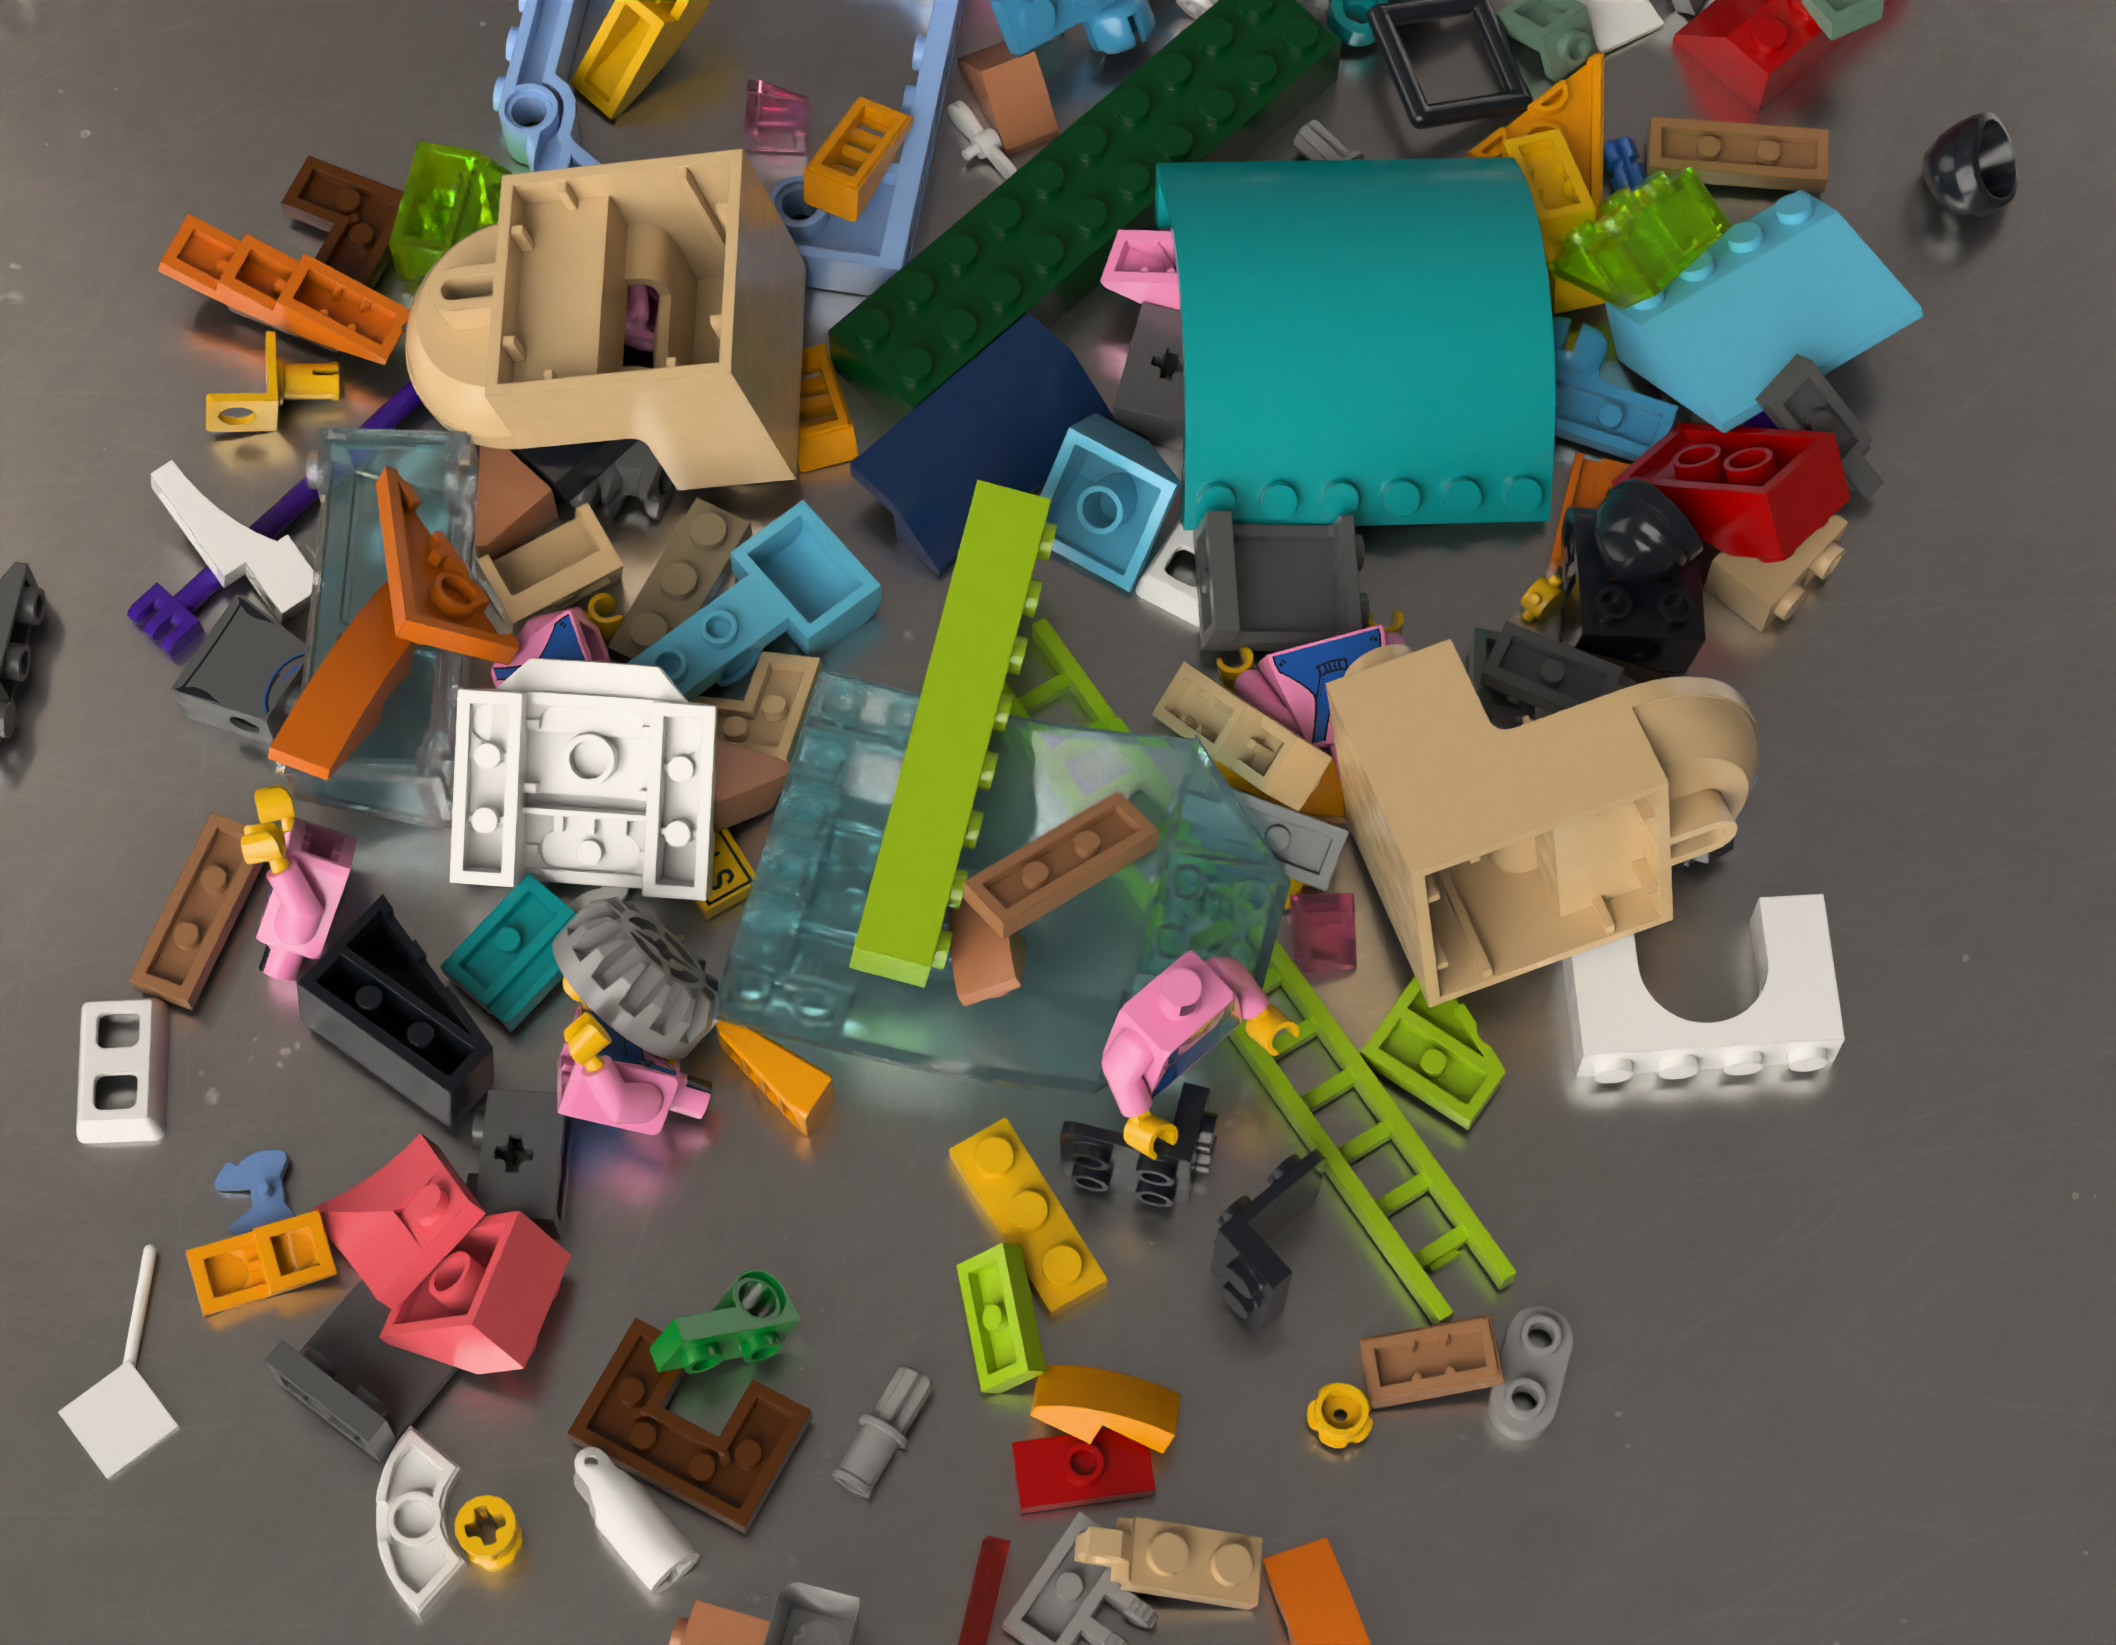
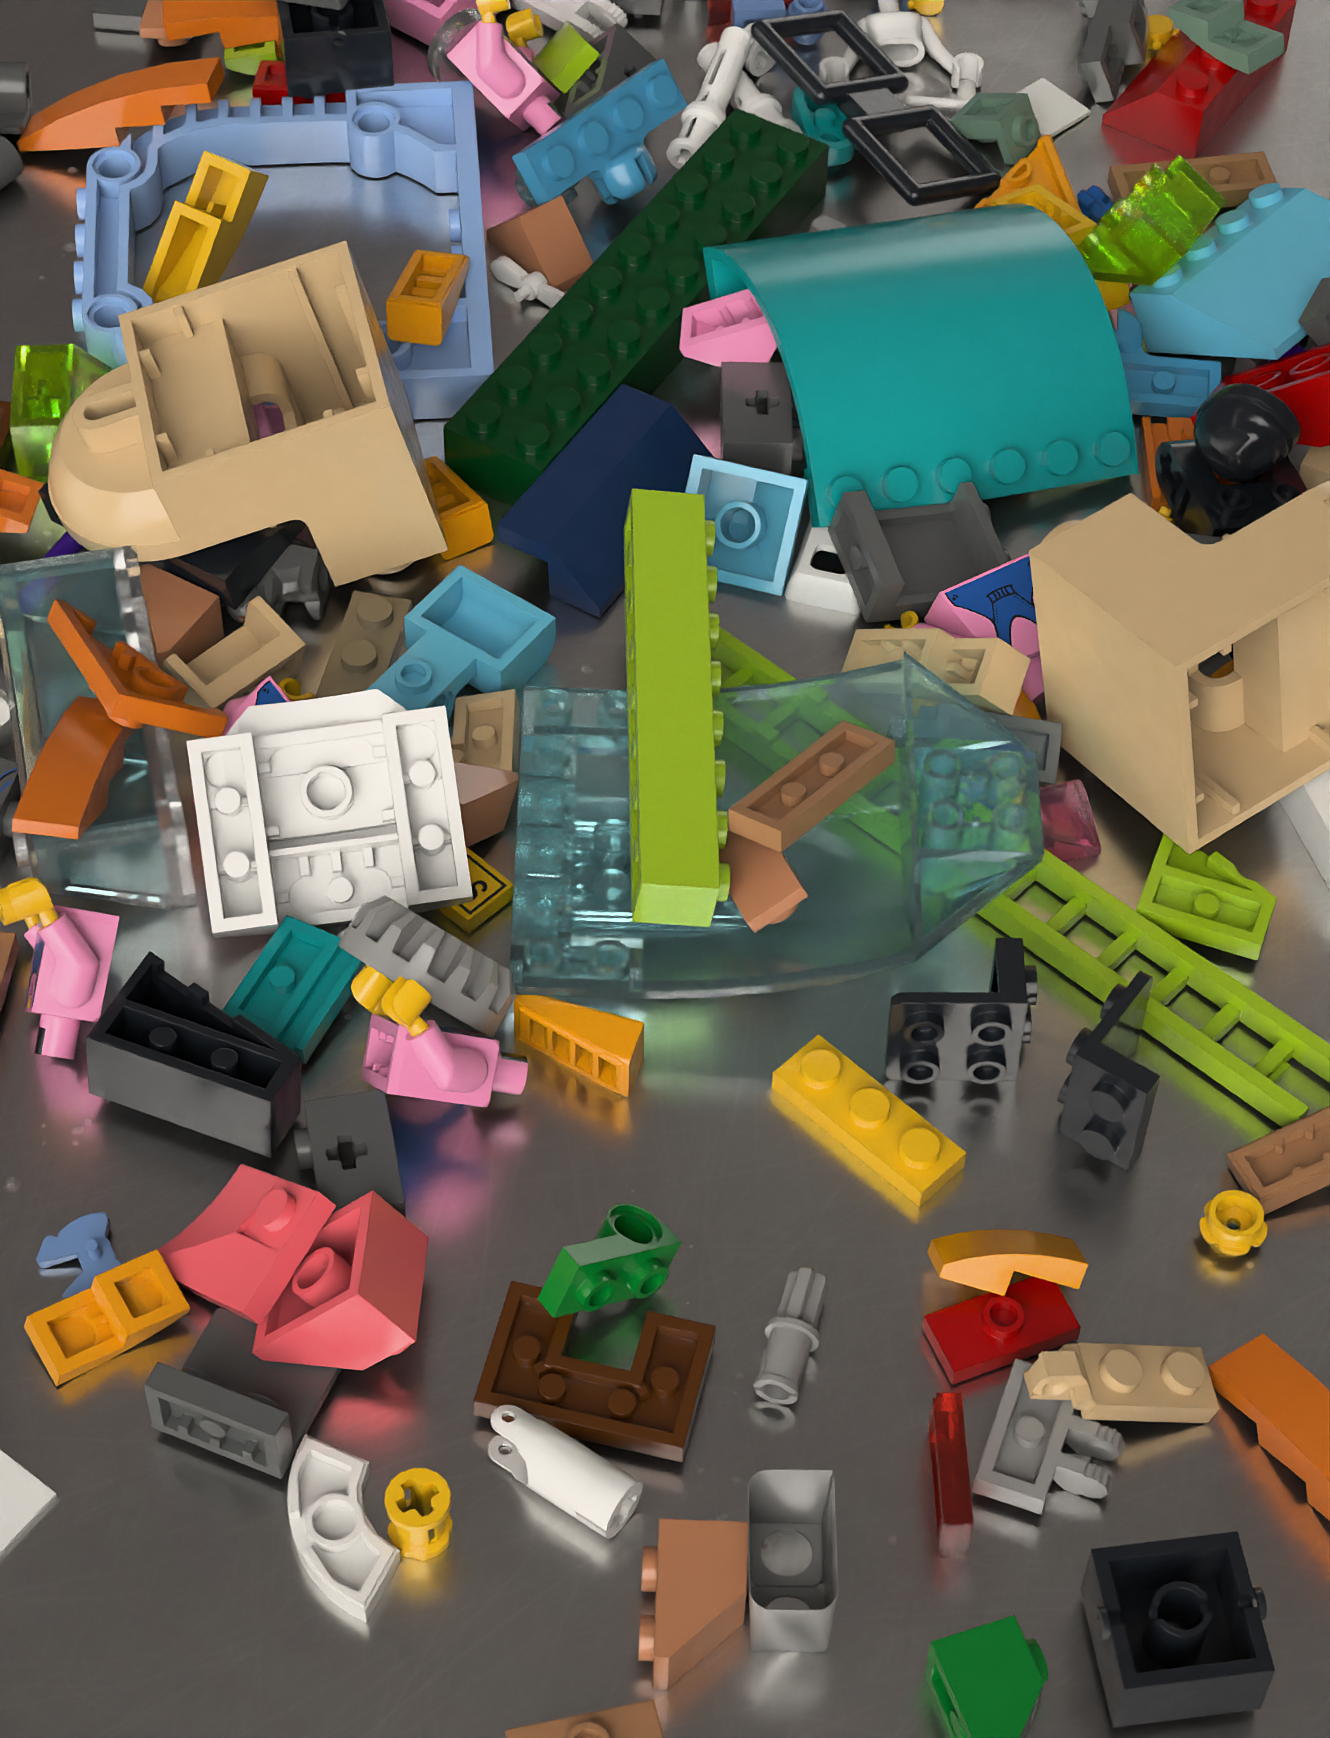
camera: 15 degrees left, 15 degrees down
lime plate [956,1242,1047,1394] -> none
bright pink torso [1102,950,1300,1160] -> none

